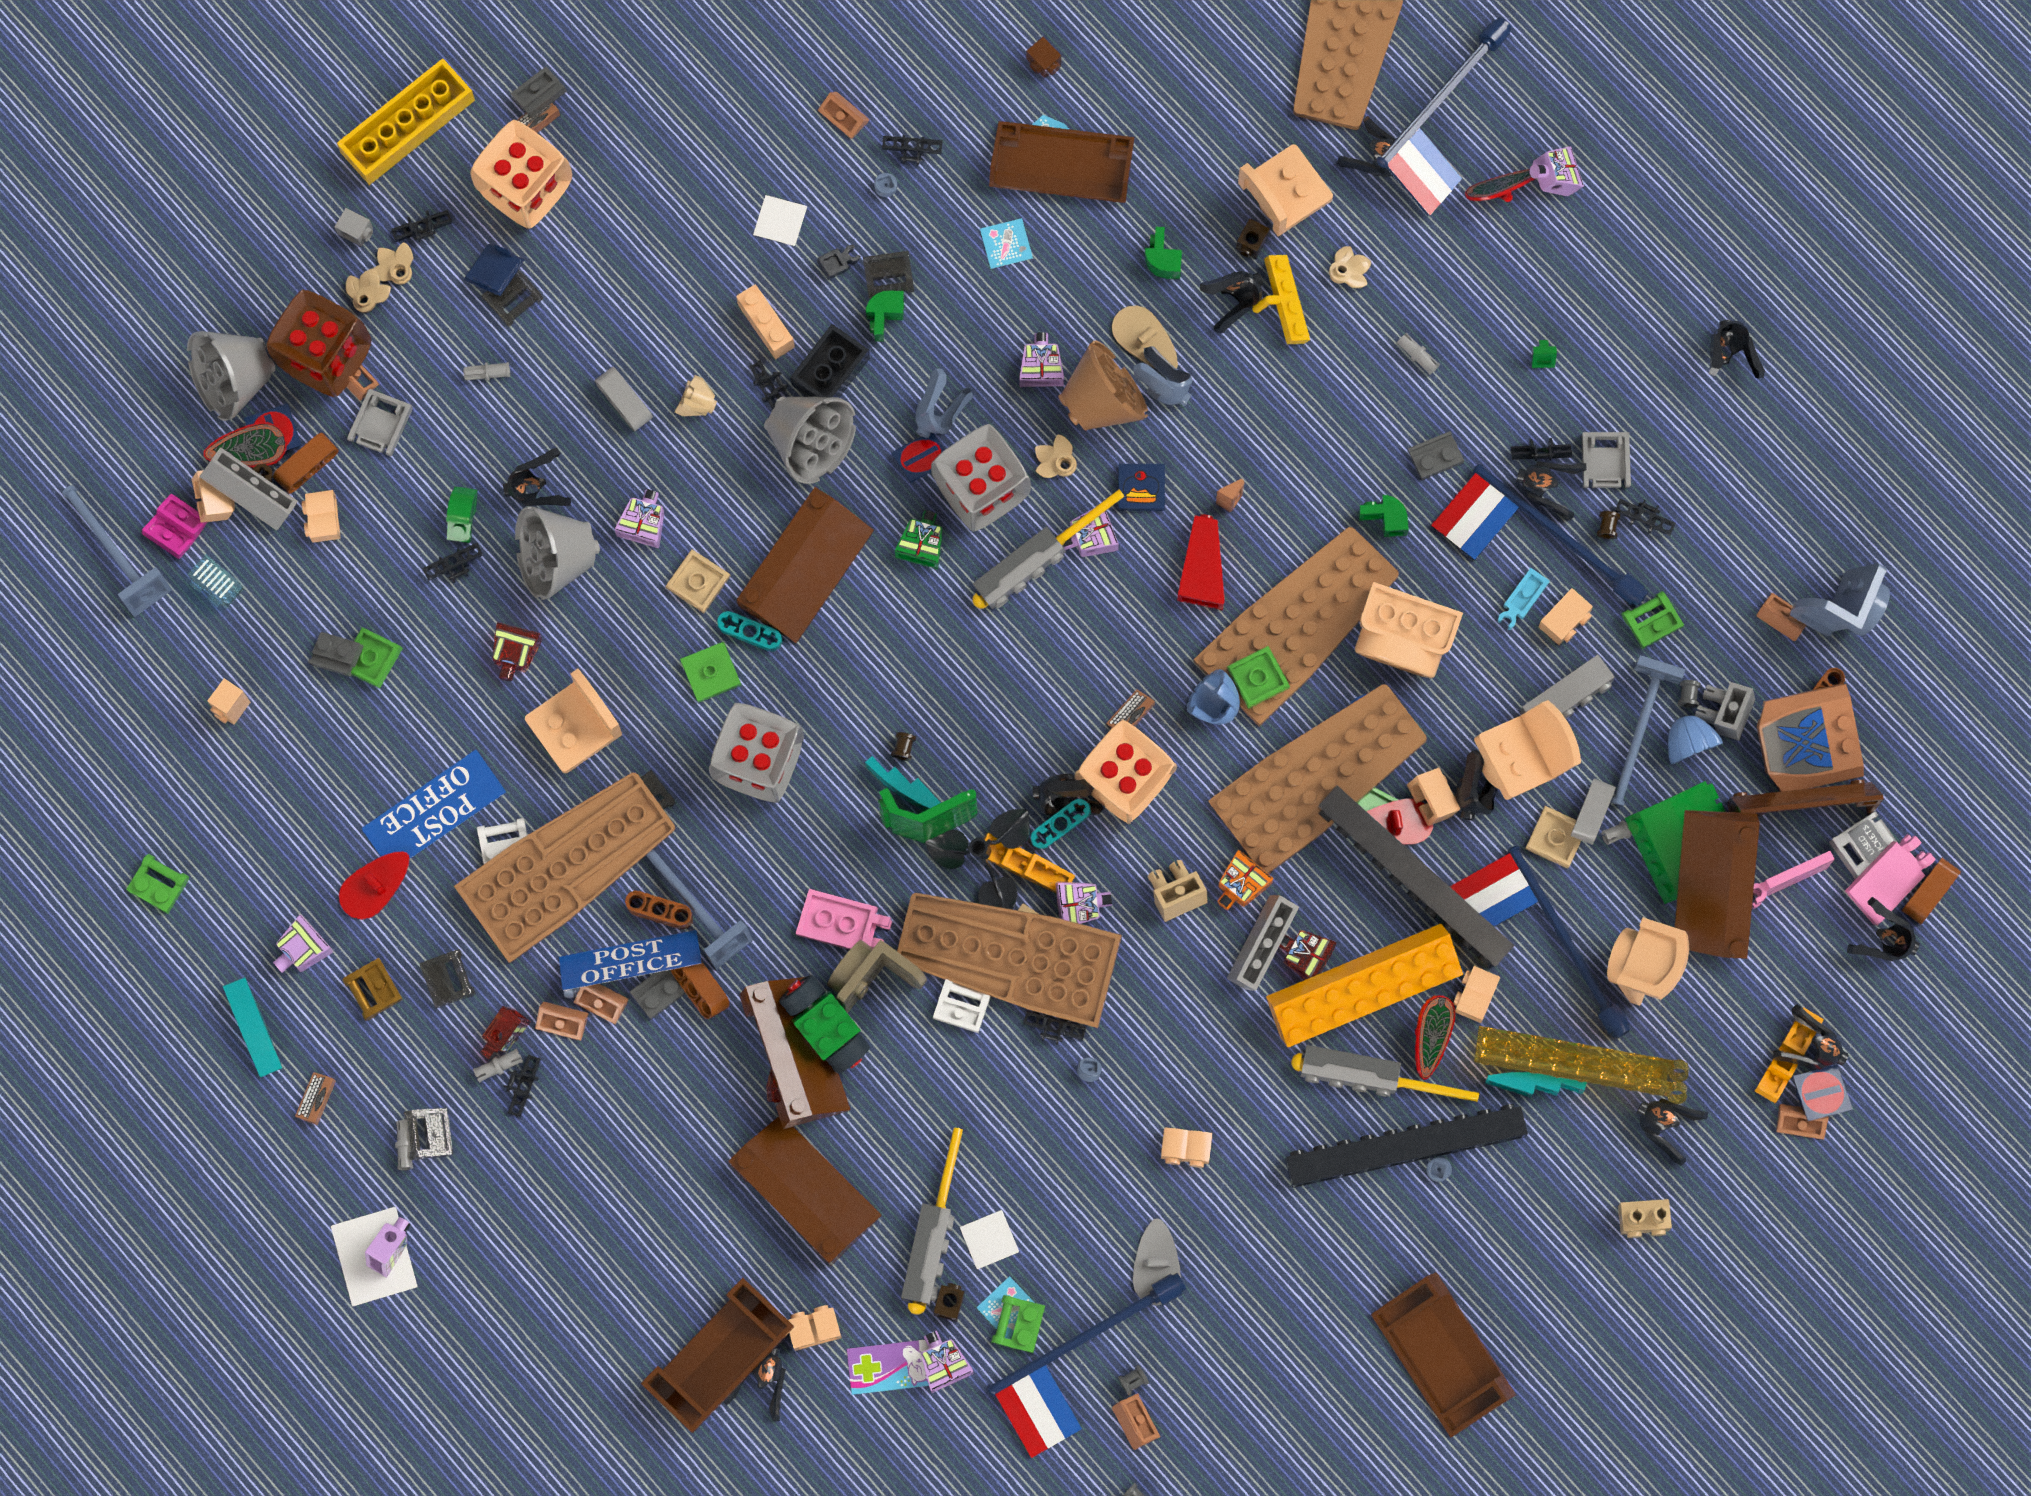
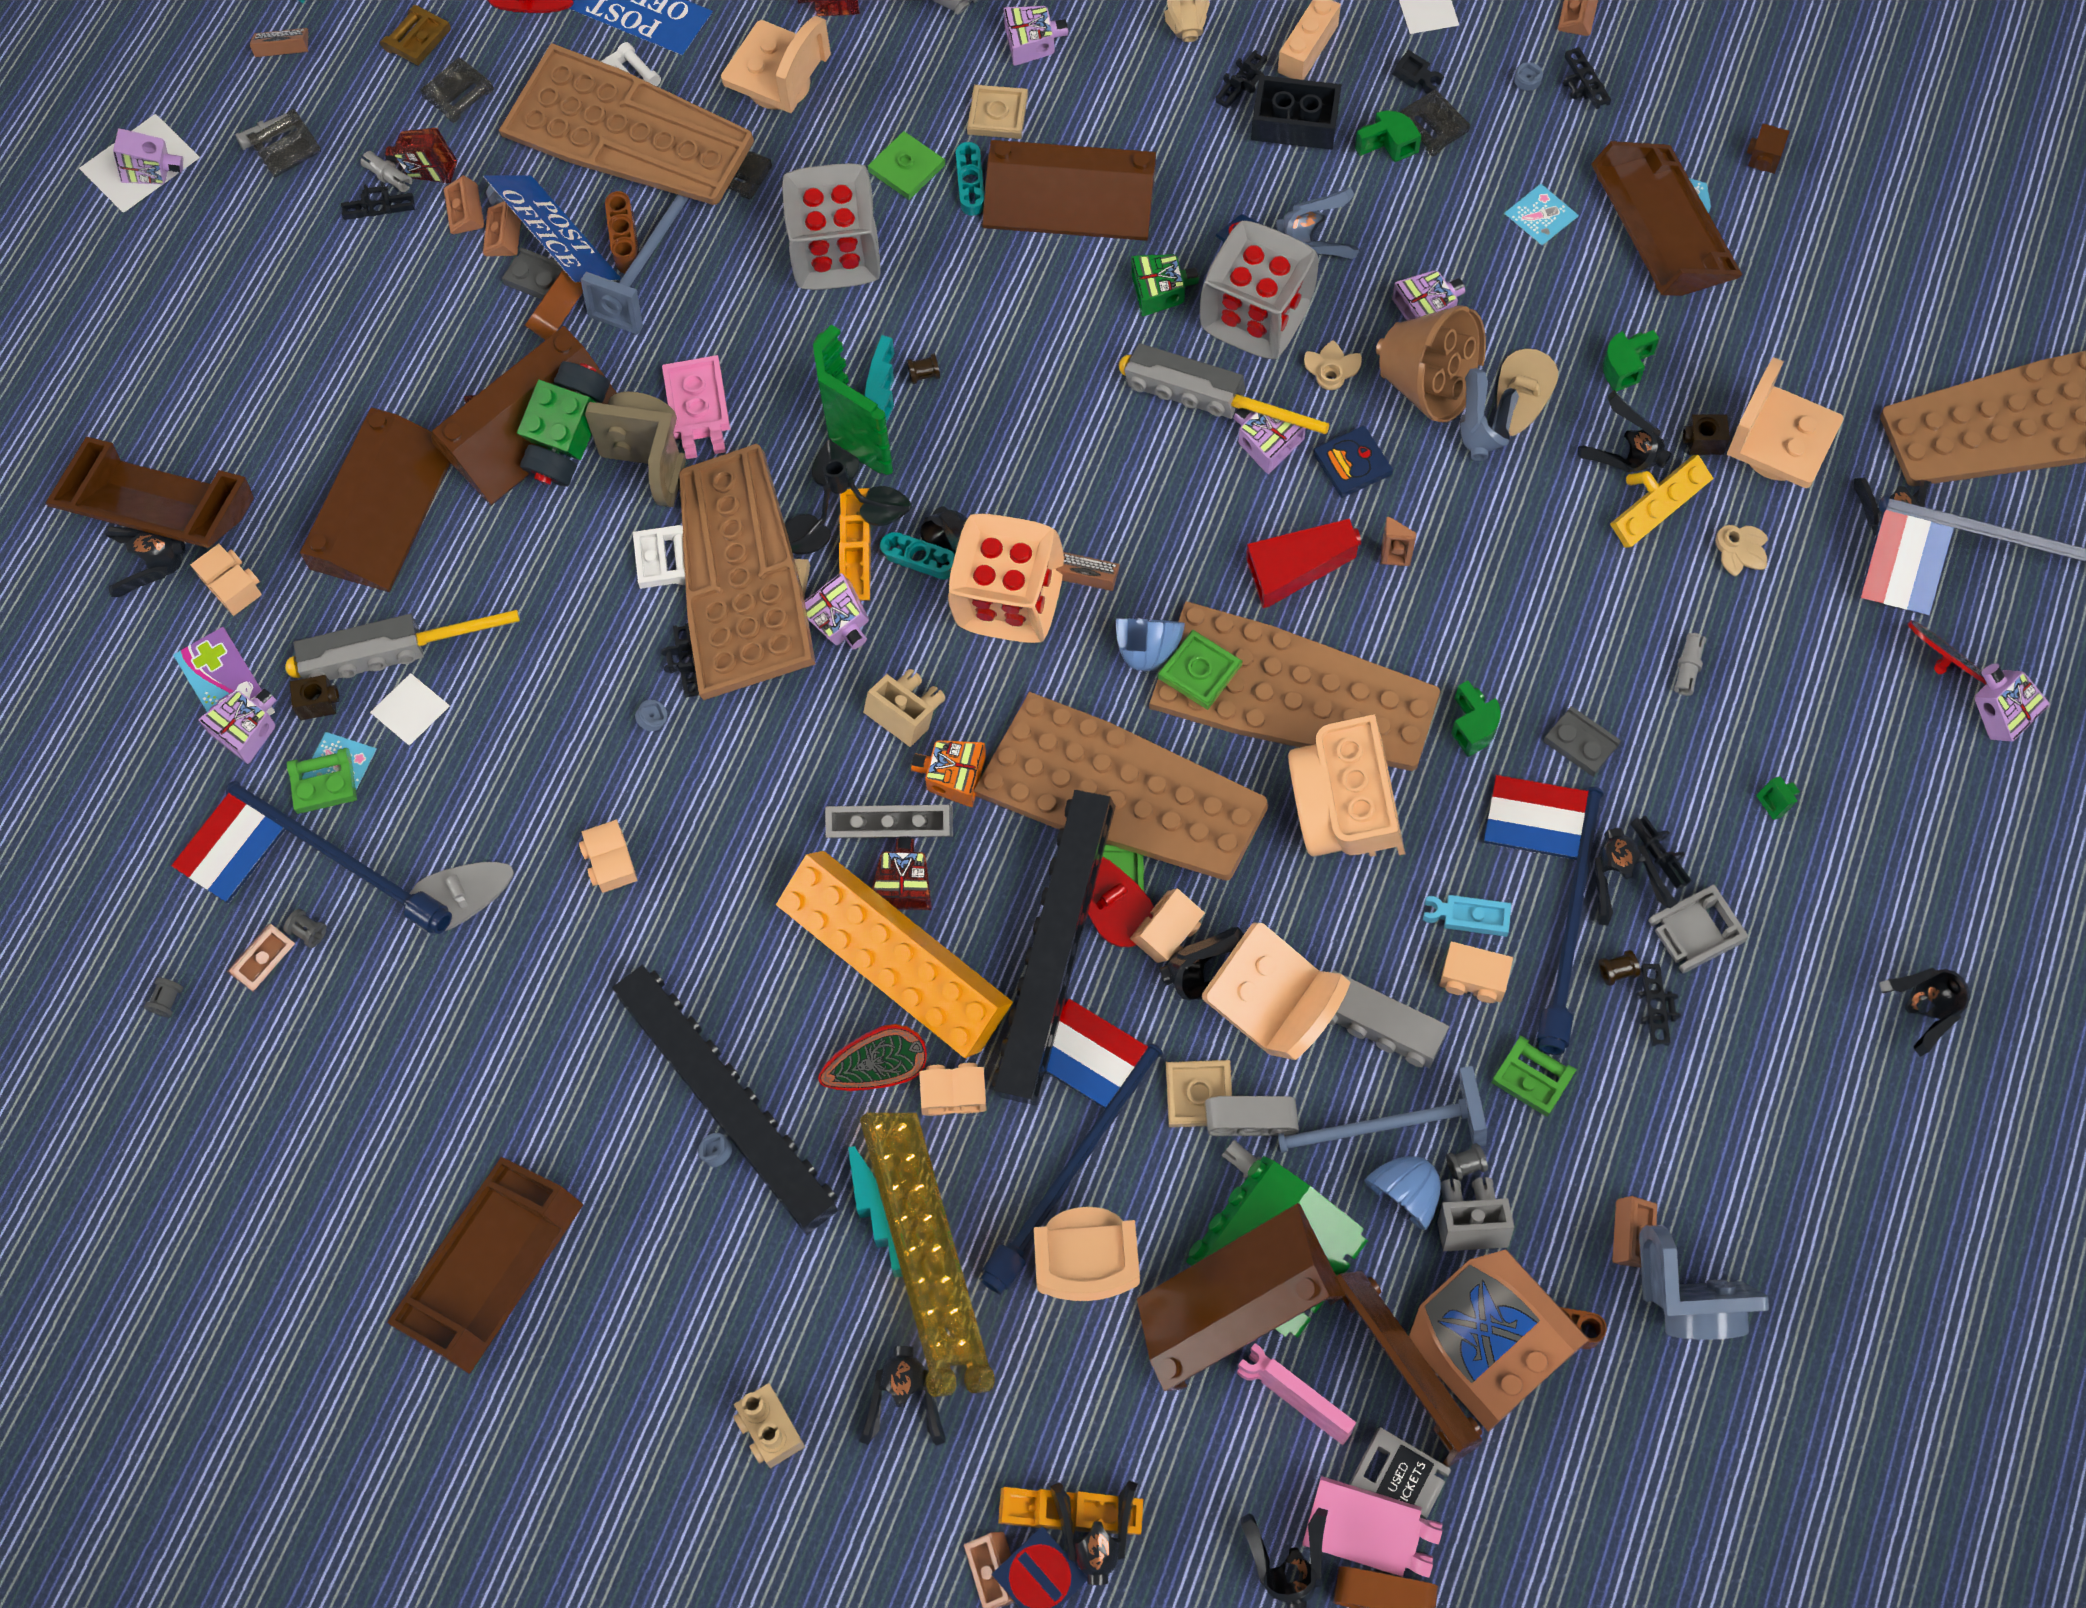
camera: 65 degrees right, 10 degrees down
light grey cone [764,397,856,484] -> none
piece [1291,1045,1479,1102] -> none

